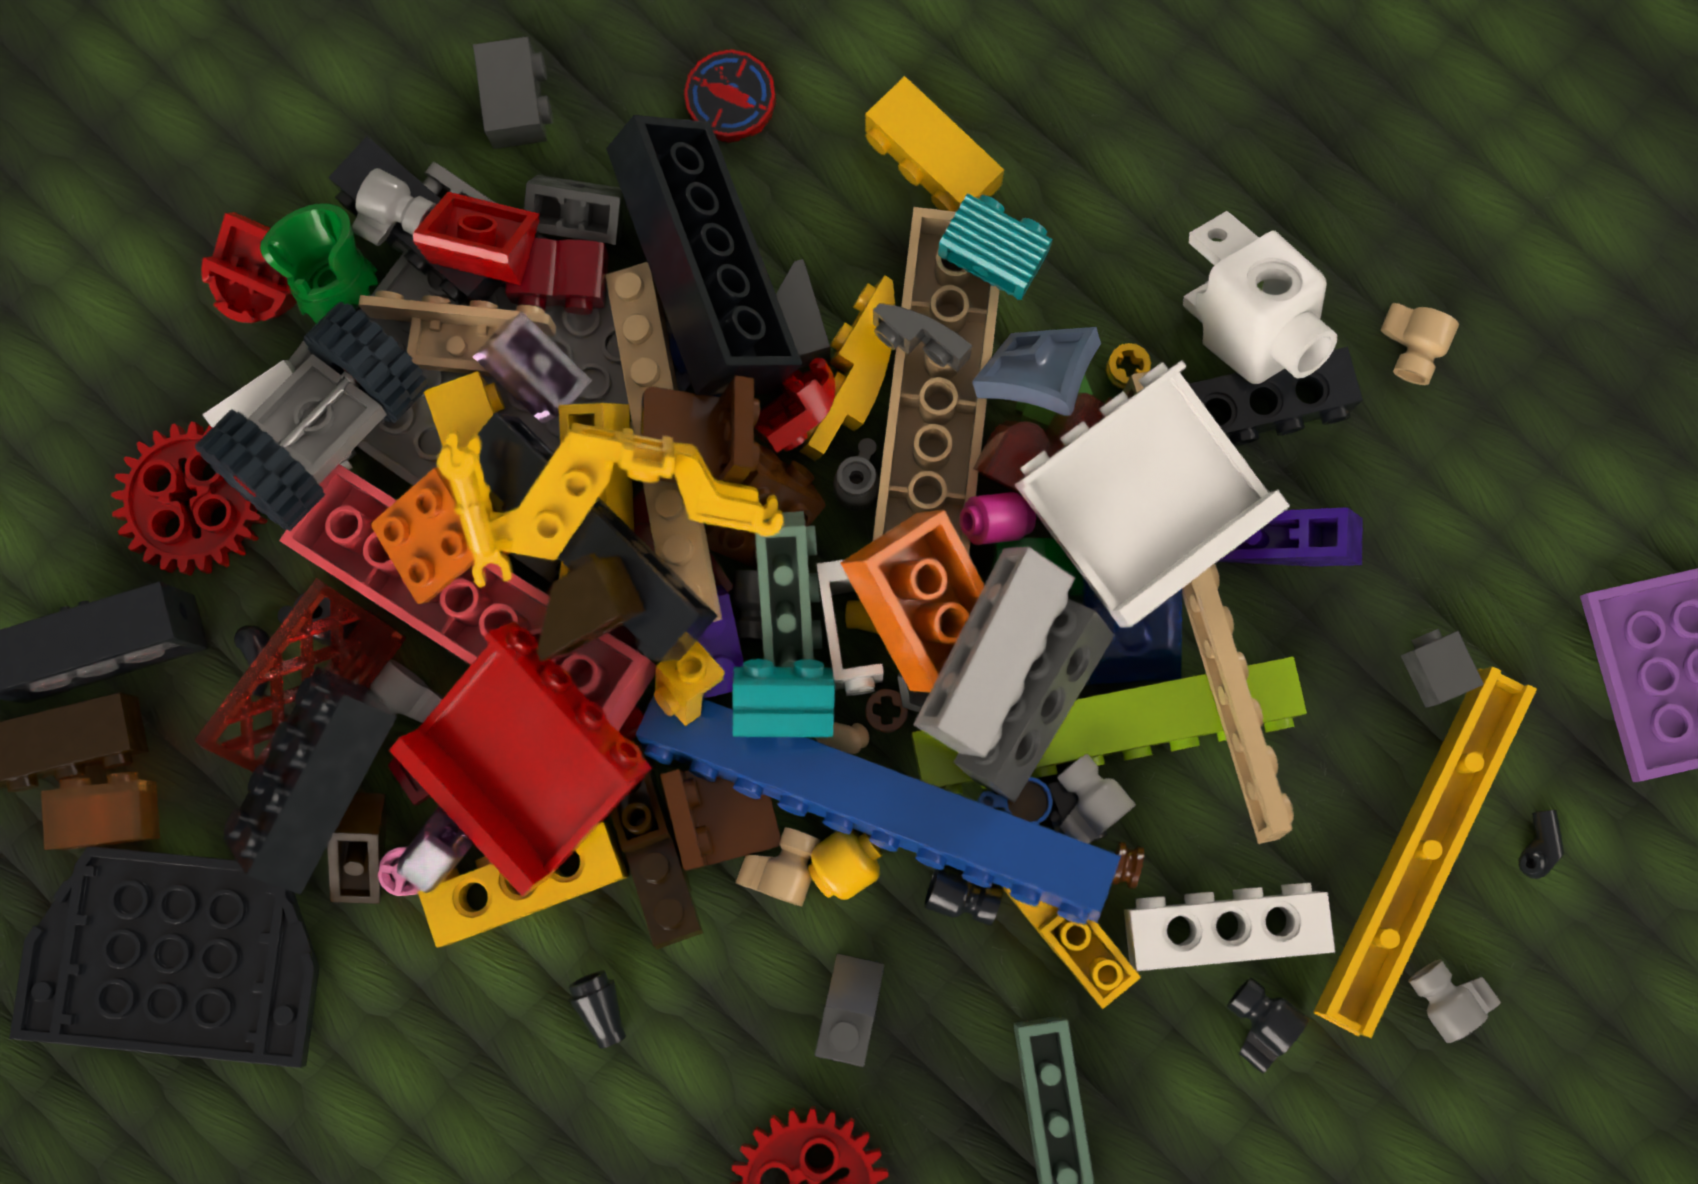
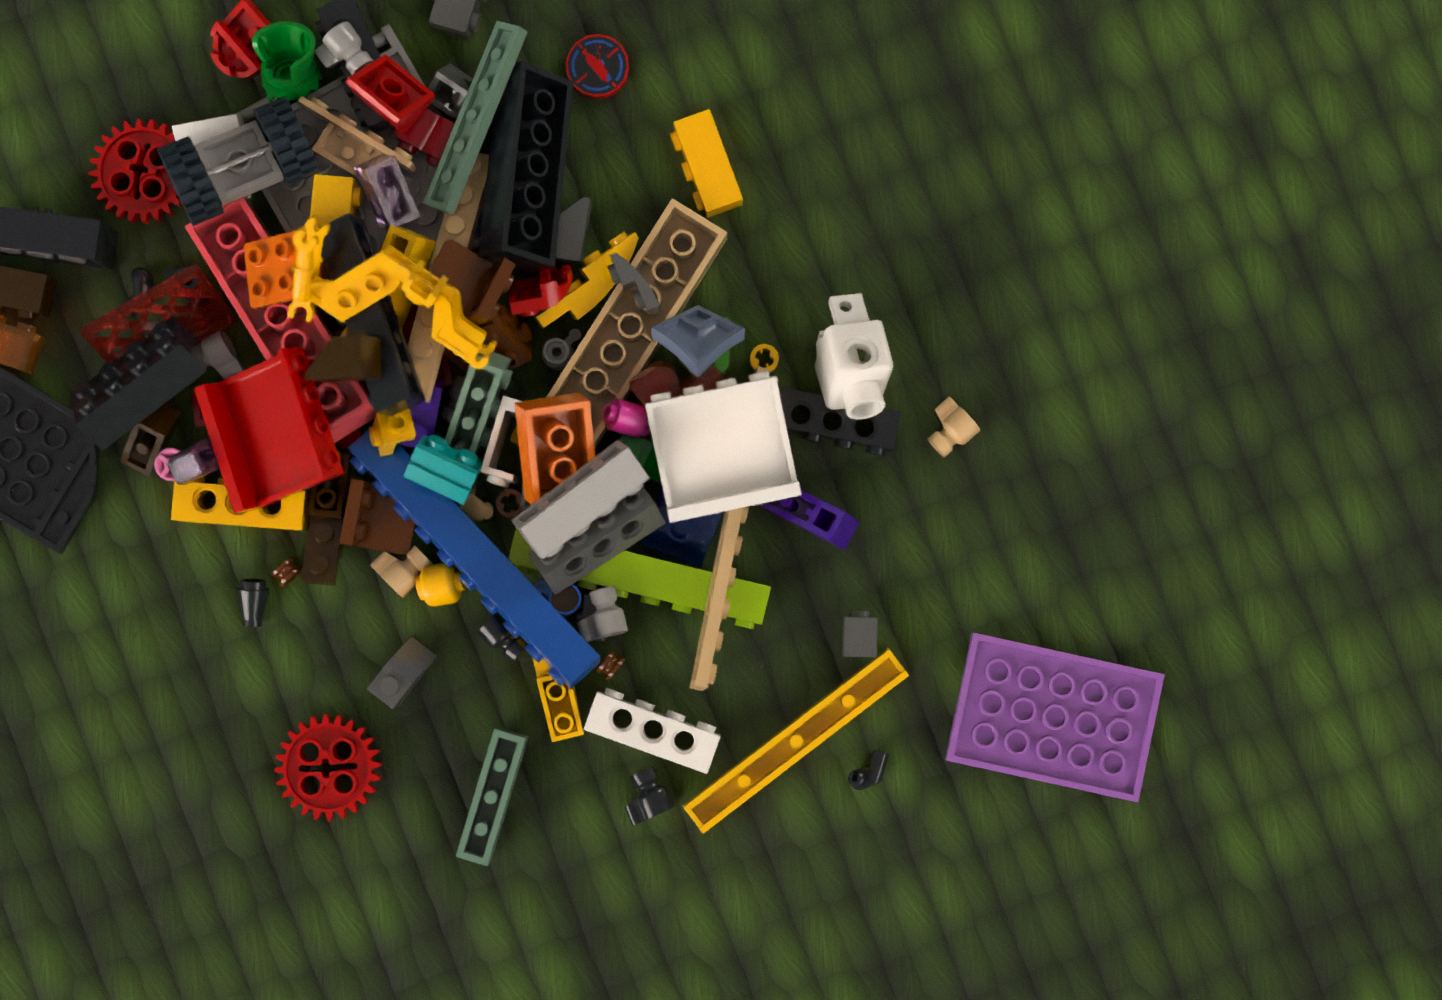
camera: 15 degrees right, 5 degrees up
teal brick [938,194,1053,300] -> none
light grey piece [1408,959,1501,1043] -> none
none -> reddish brown bush [270,557,303,588]
none -> sand green plate [423,21,528,215]

